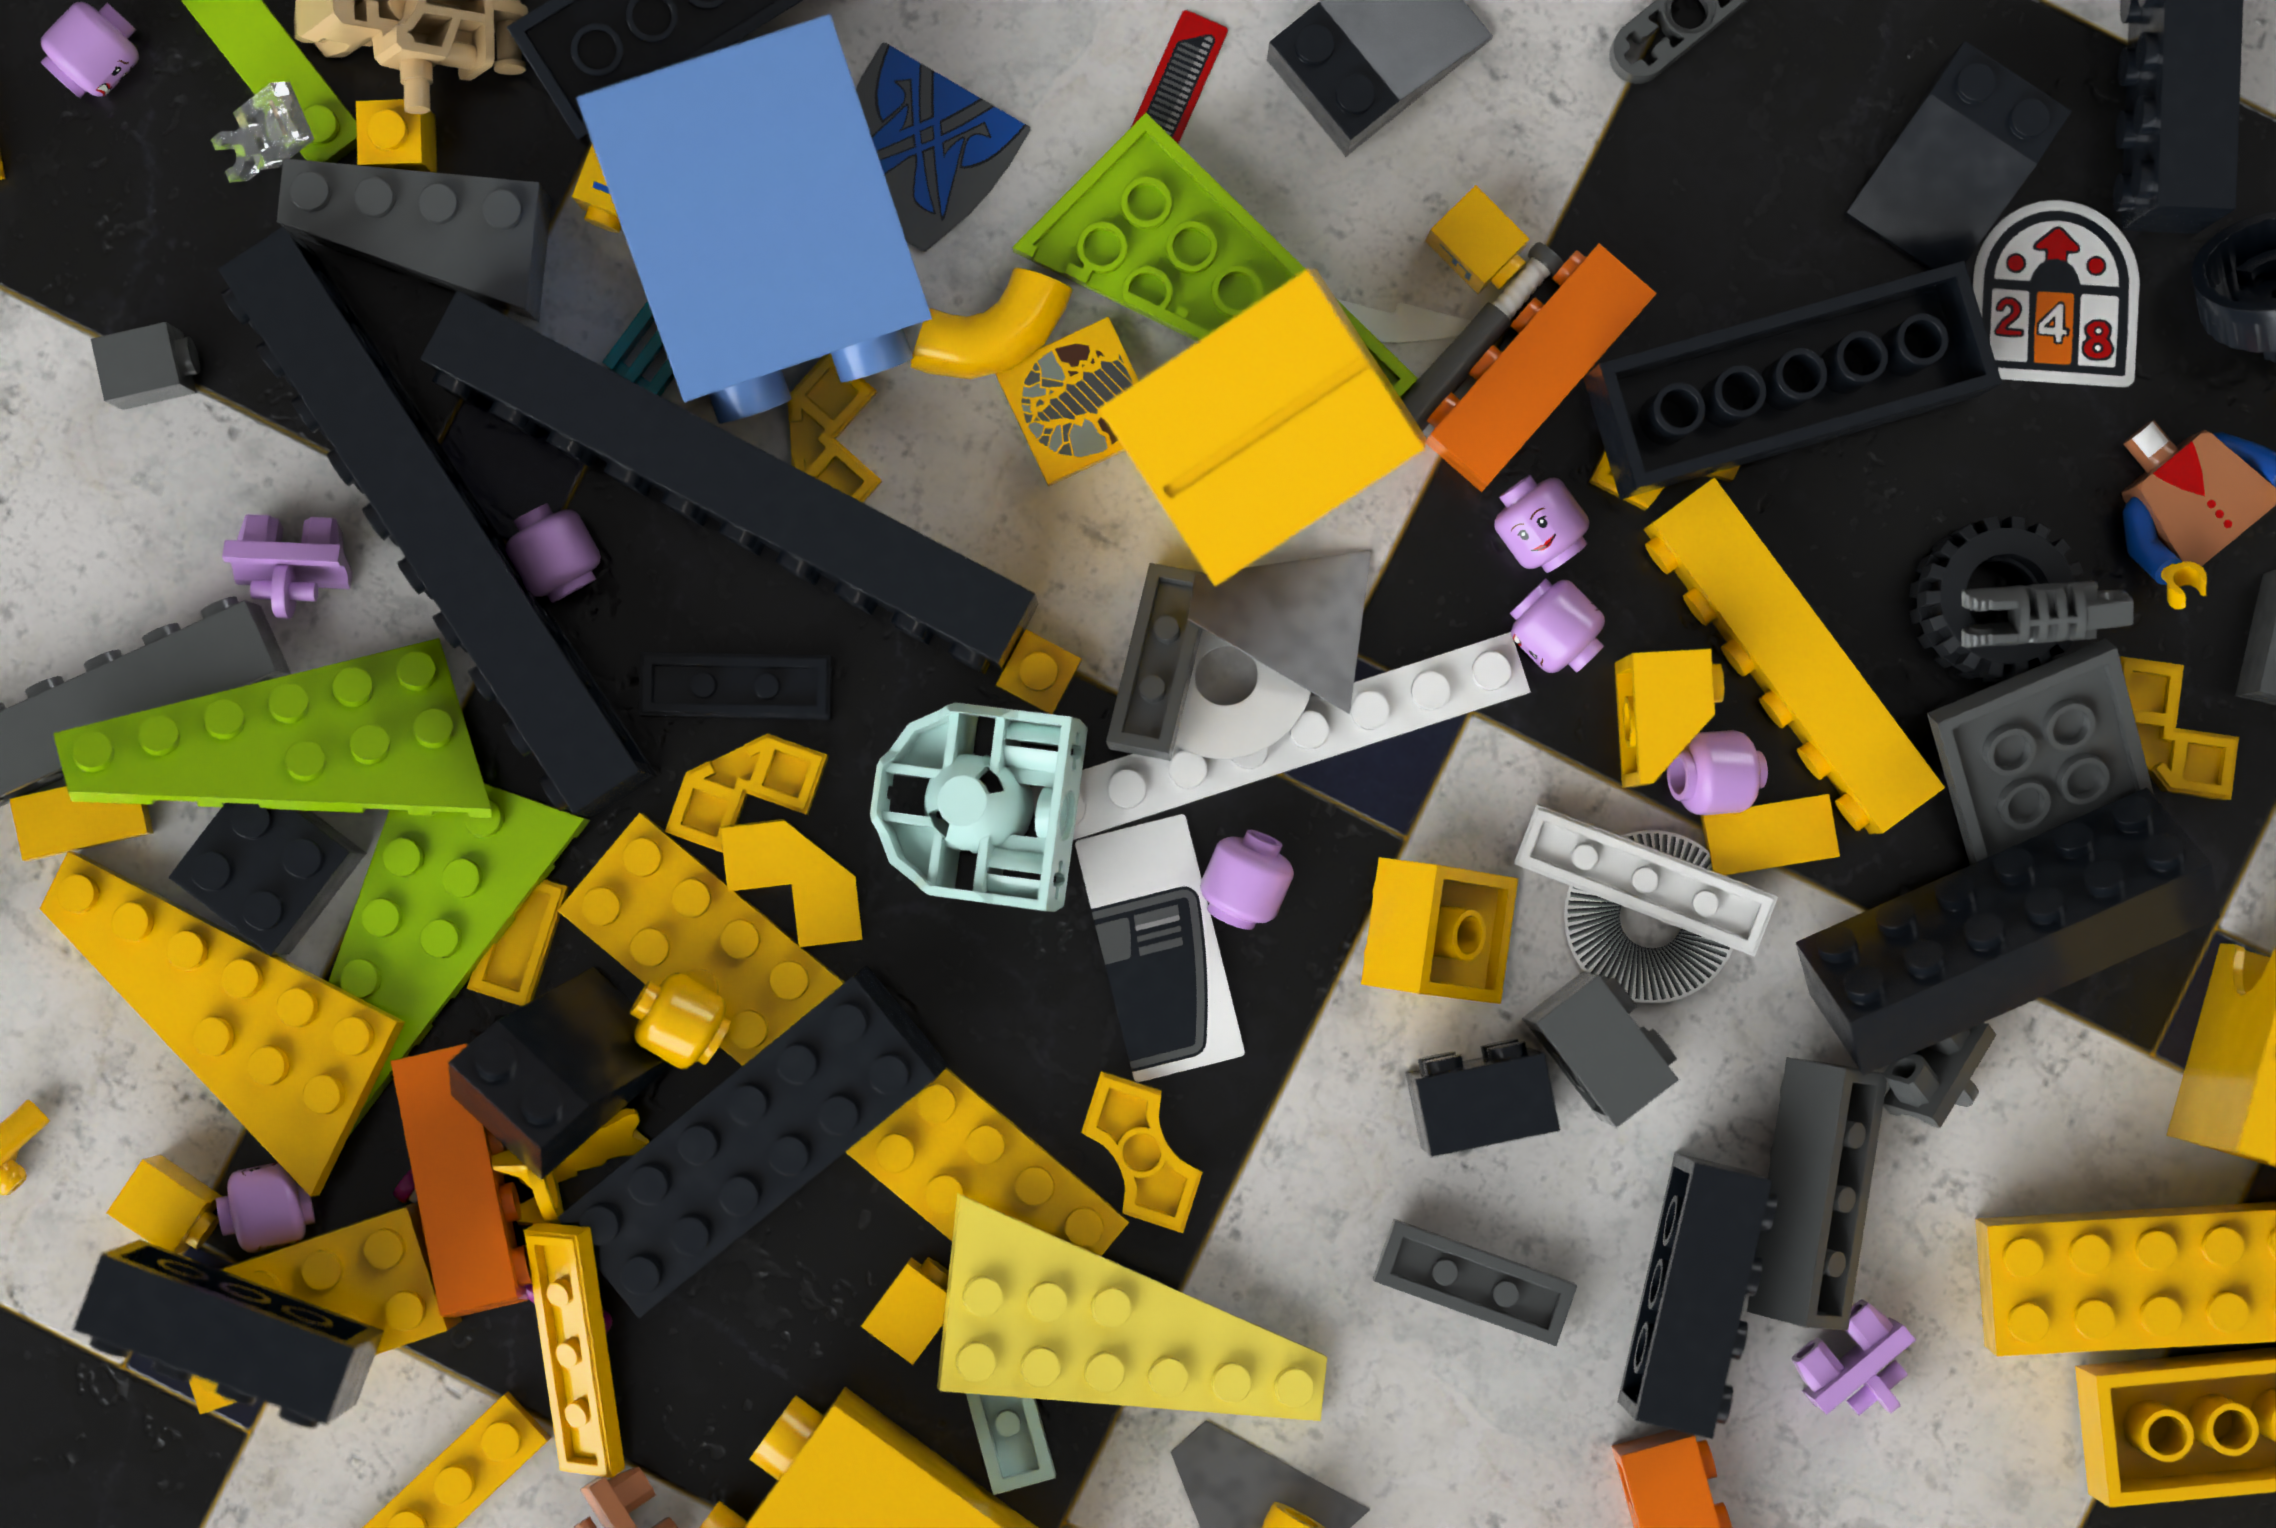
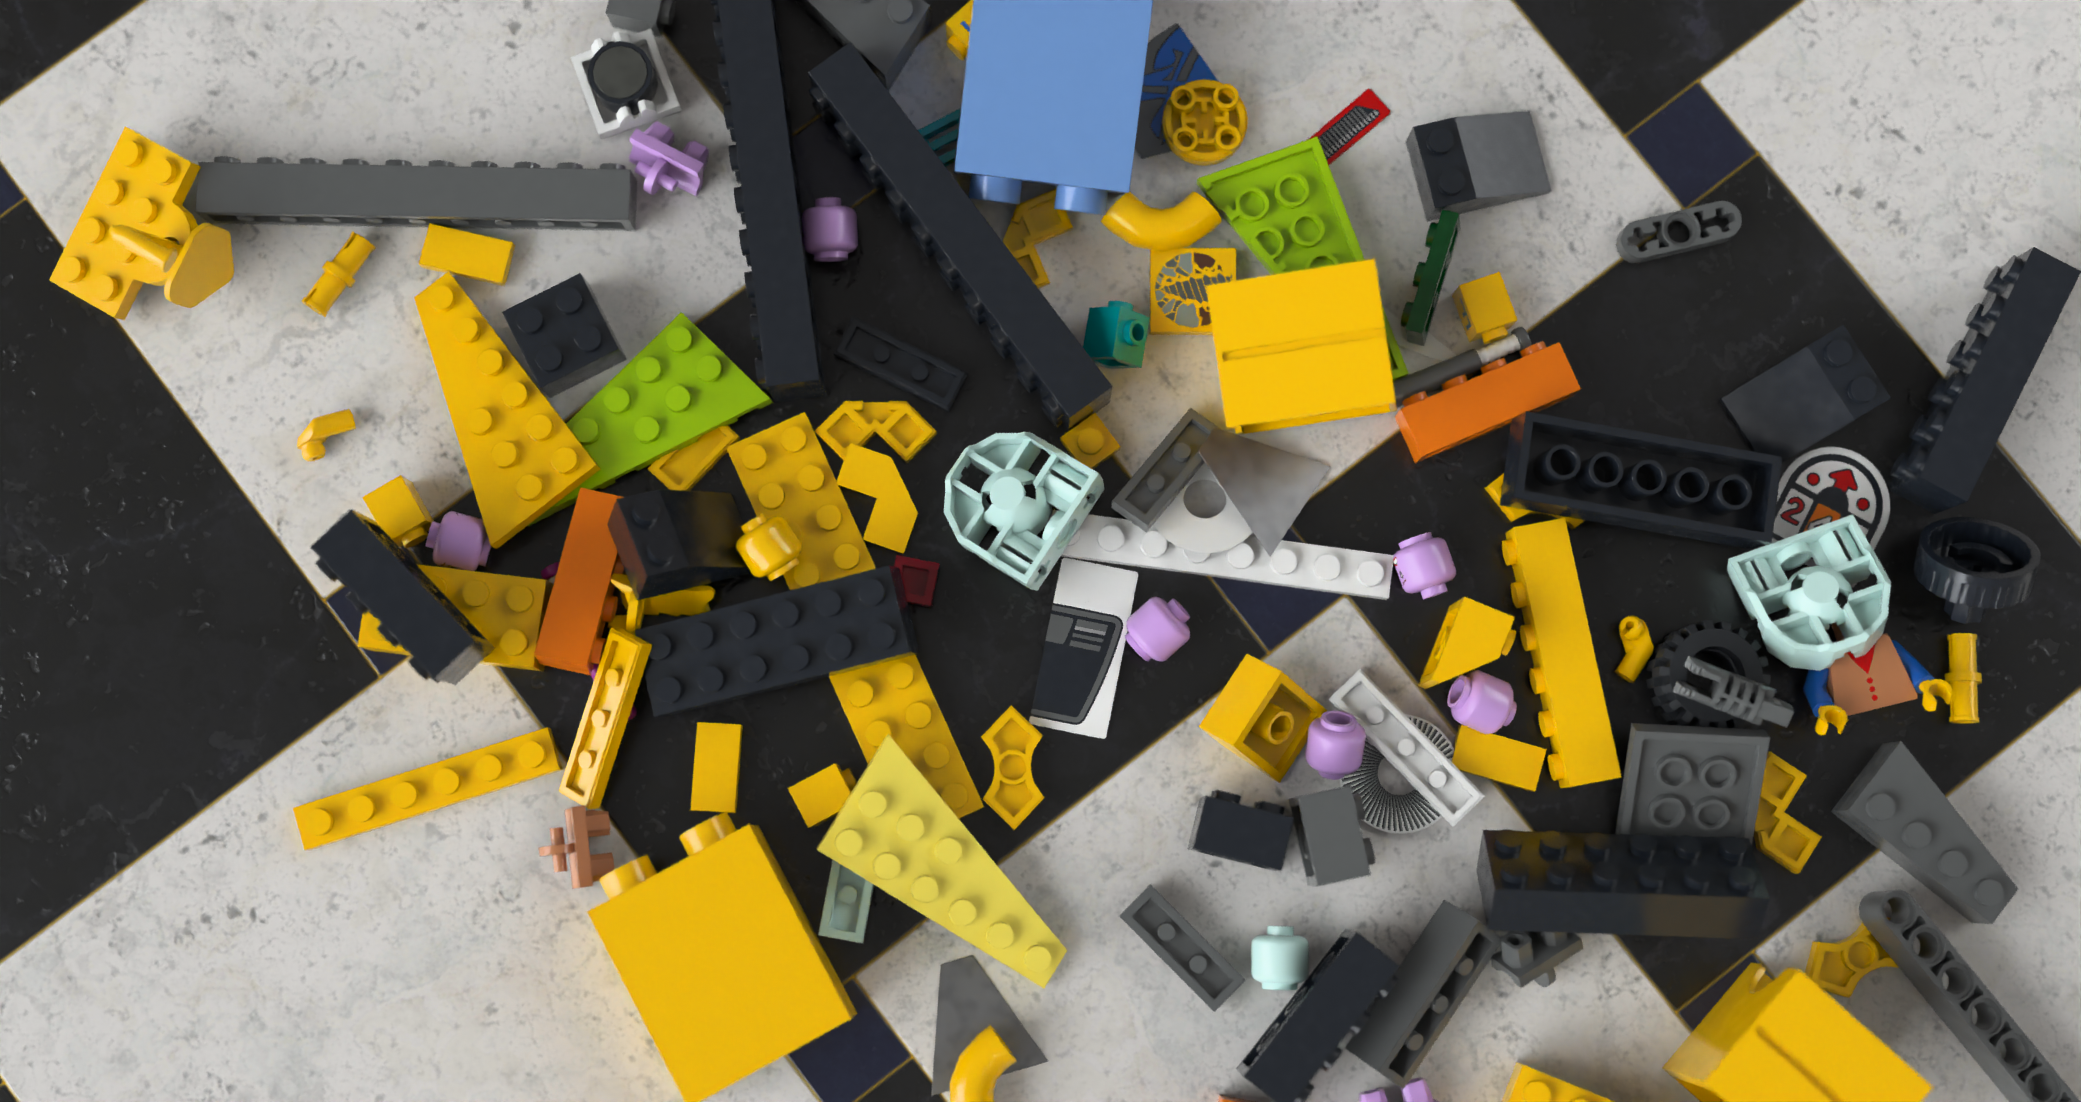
camera: 25 degrees right, 5 degrees down
lime wing [53,638,492,818] -> none
lavender head [1494,475,1589,573] -> none
none -> piece [571,28,682,140]
none -> yellow tile [690,722,743,813]
none -> dark red plate [894,555,940,608]
none -> teal brick [1083,301,1150,369]
none -> yellow tile [1162,79,1248,166]
none -> light aqua head [1251,926,1309,990]
none -> lavender head [1305,711,1366,780]
none -> dark green plate [1400,209,1461,346]
none -> yellow arm [1615,615,1654,683]
none -> light aqua connector [1727,514,1891,671]

